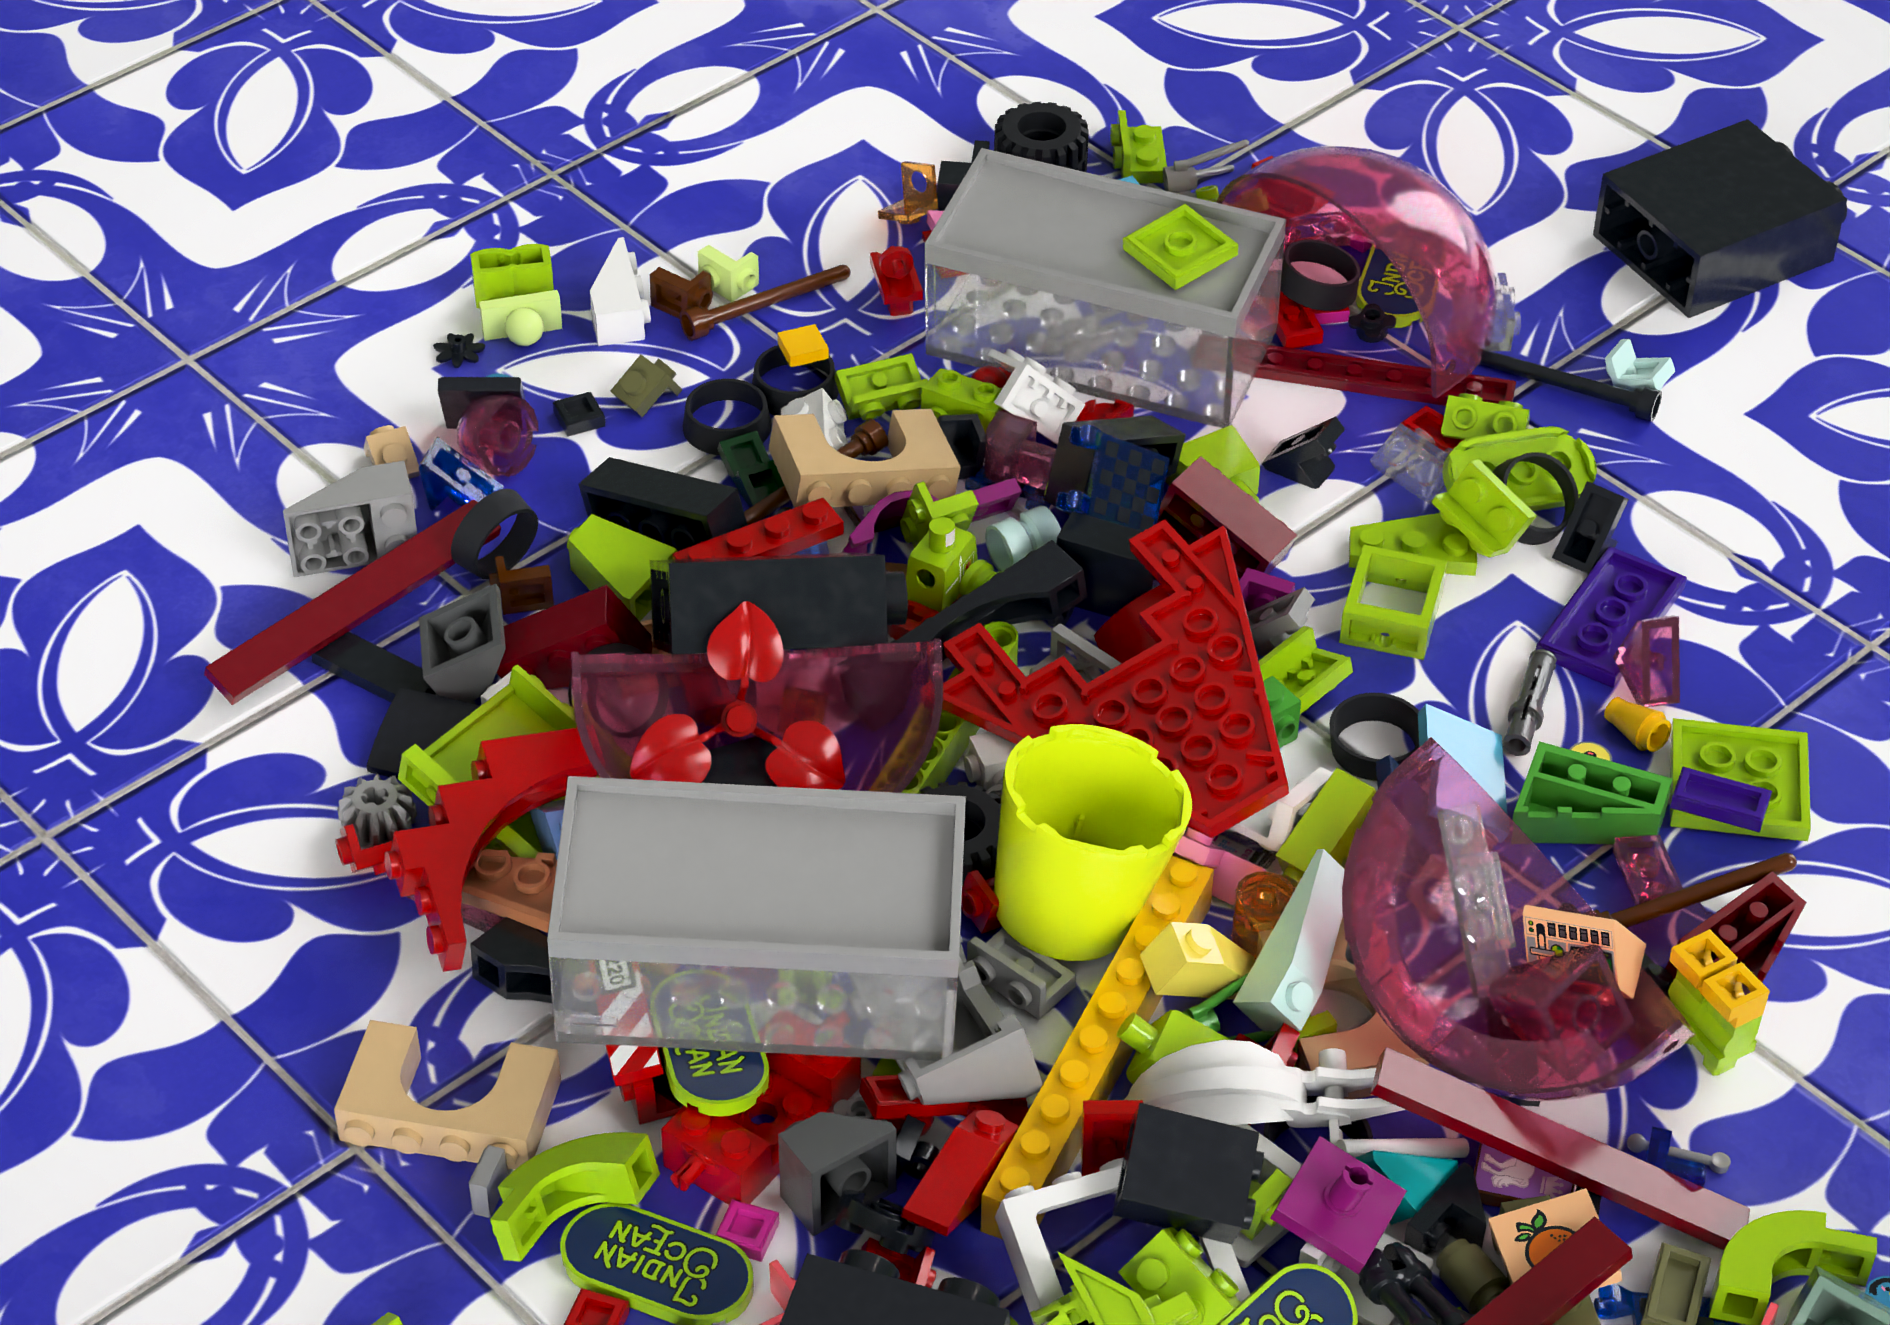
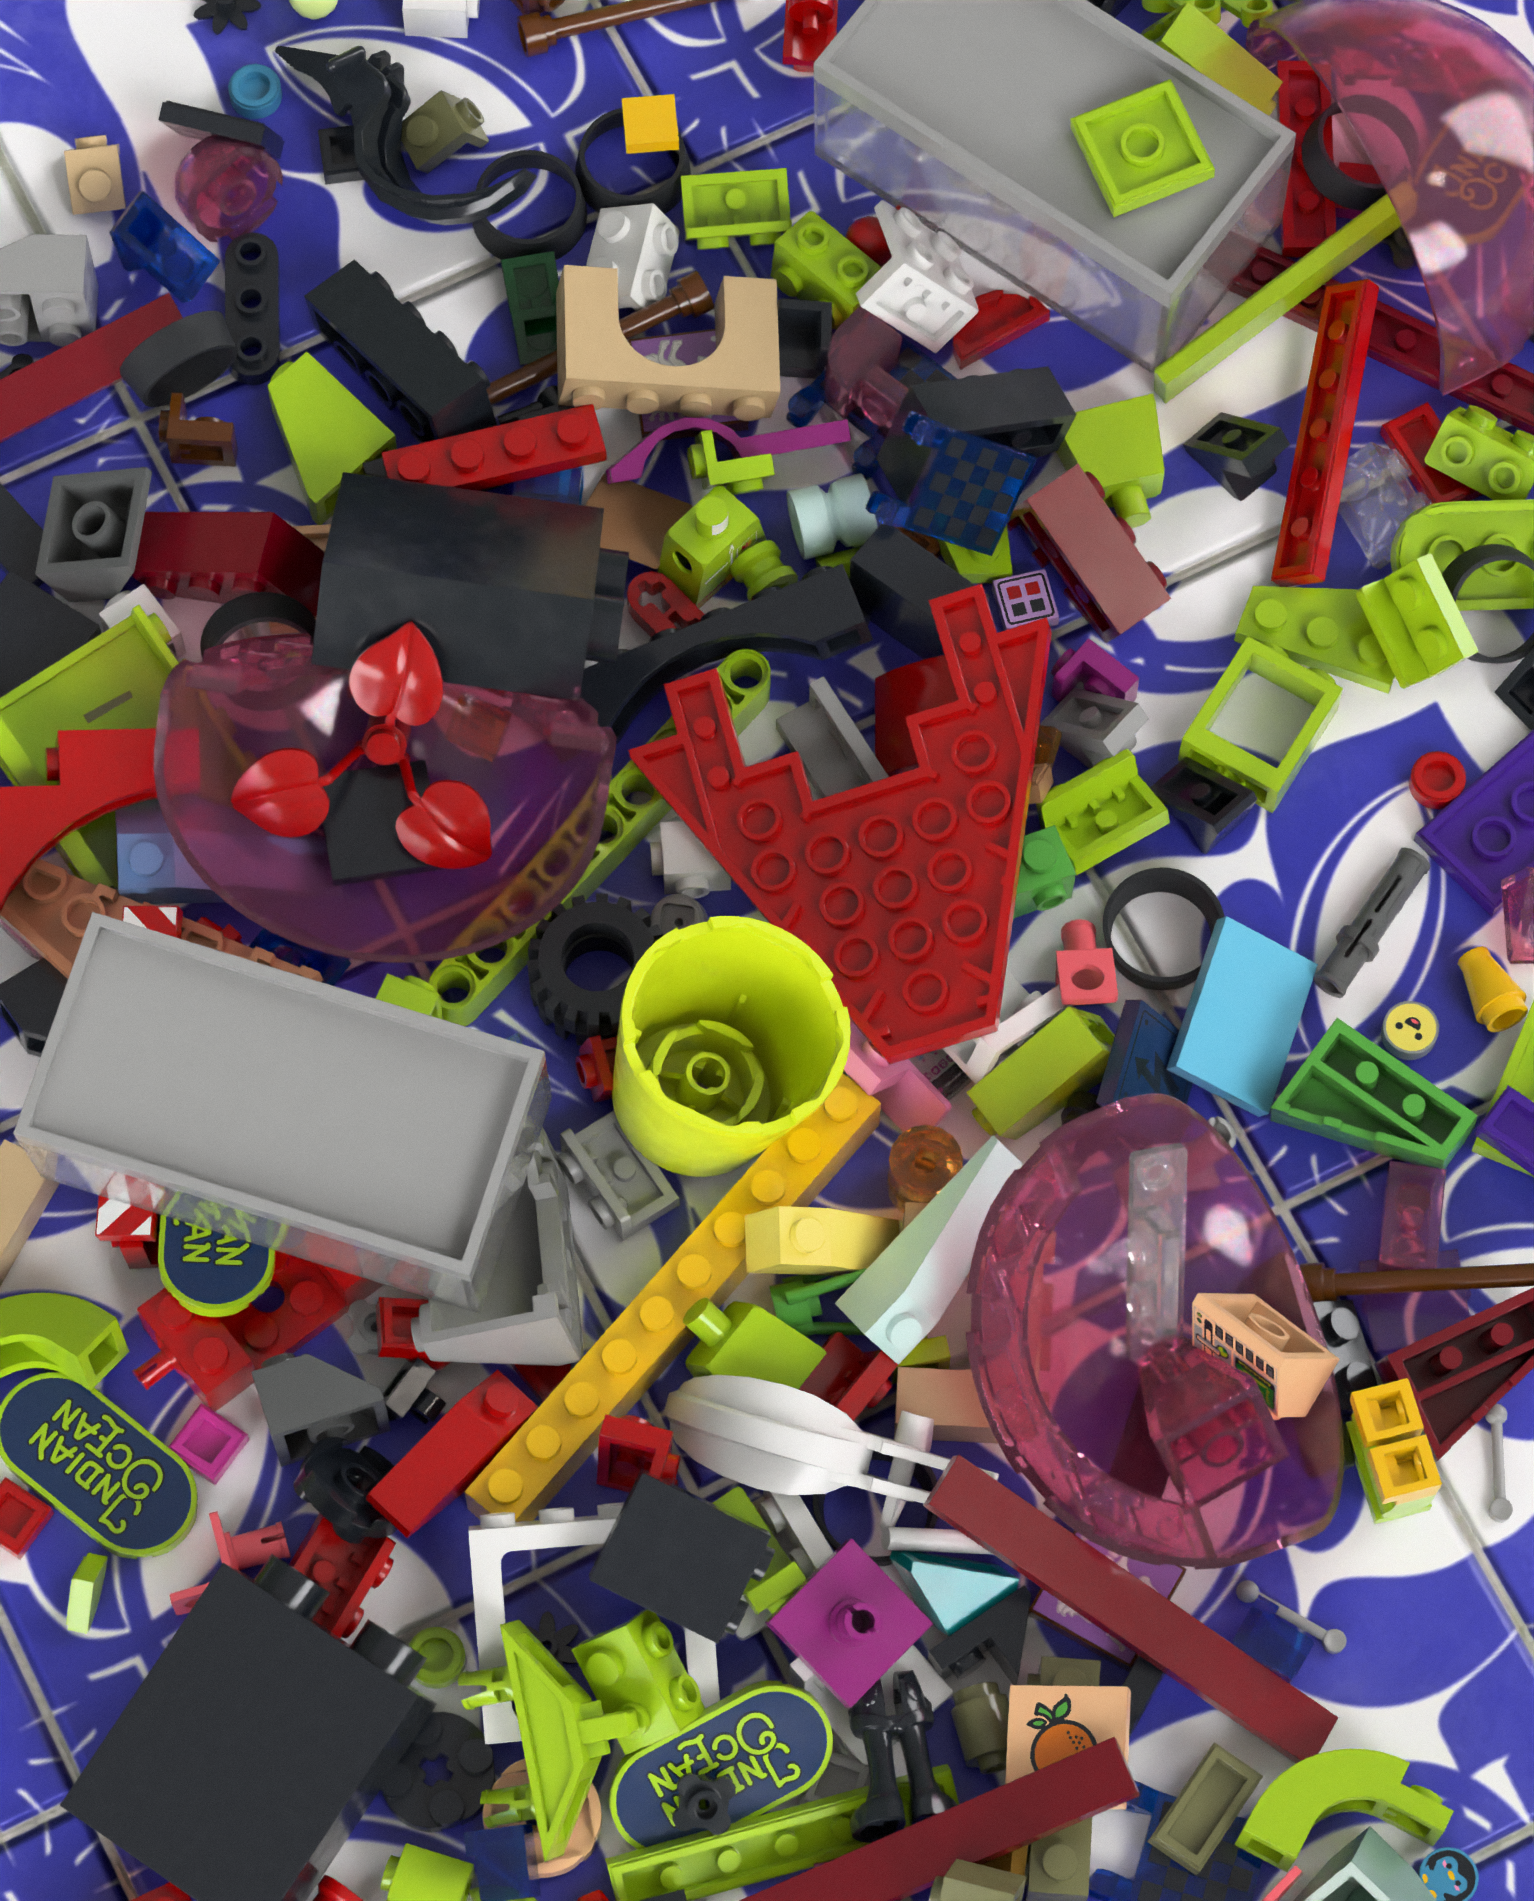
camera: 15 degrees right, 25 degrees up
none -> black plate [225,233,280,385]
none -> black piece [275,46,537,225]
none -> coral bracket [1055,919,1118,1006]
none -> black slope [1150,757,1257,854]
none -> lime tile [1154,182,1418,404]
none -> red tile [1271,279,1379,587]
none -> red tile [1409,751,1466,809]
none -> light grey hinge [1485,1403,1513,1523]

